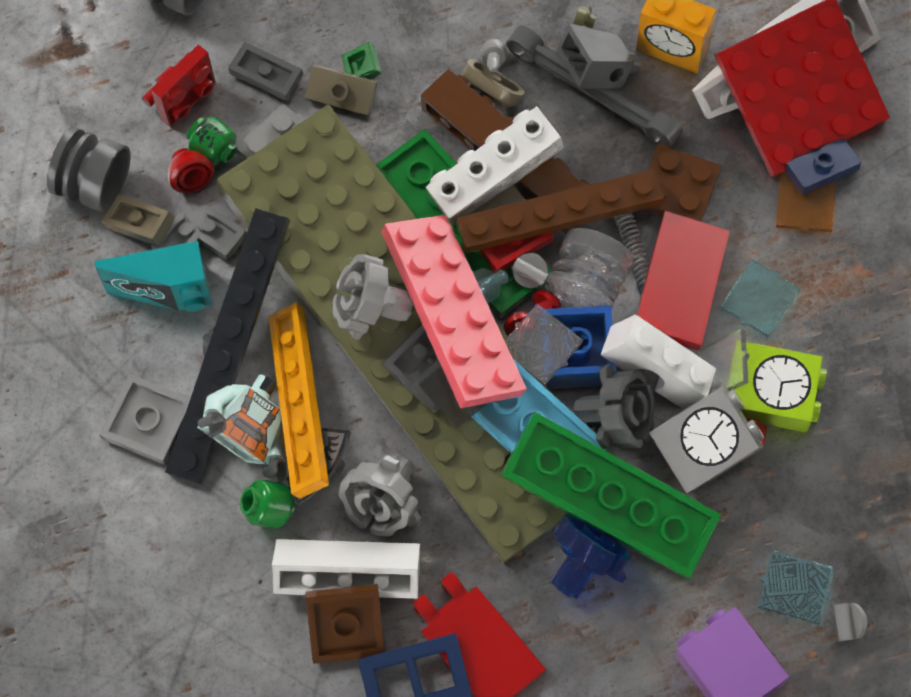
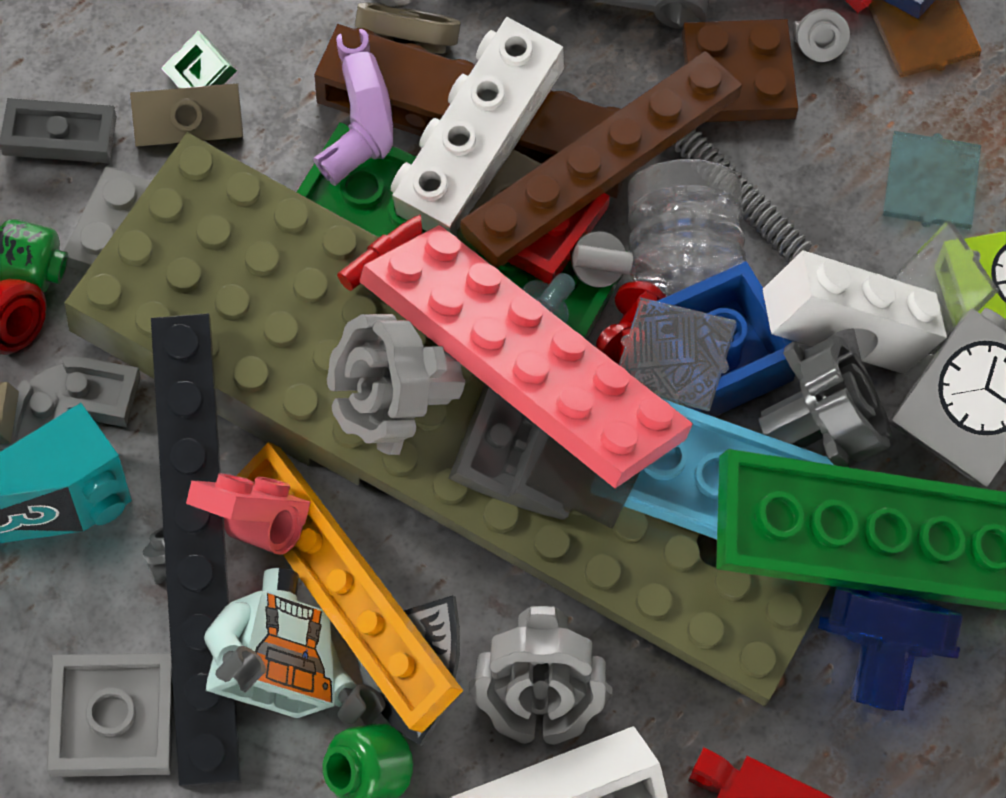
camera: 30 degrees left, 5 degrees down
tile [636,211,730,351] -> none
none -> coral plate [186,473,311,555]
none -> lavender arm [313,29,393,186]
none -> red piece [337,214,422,291]
none -> light grey plate [793,8,850,62]

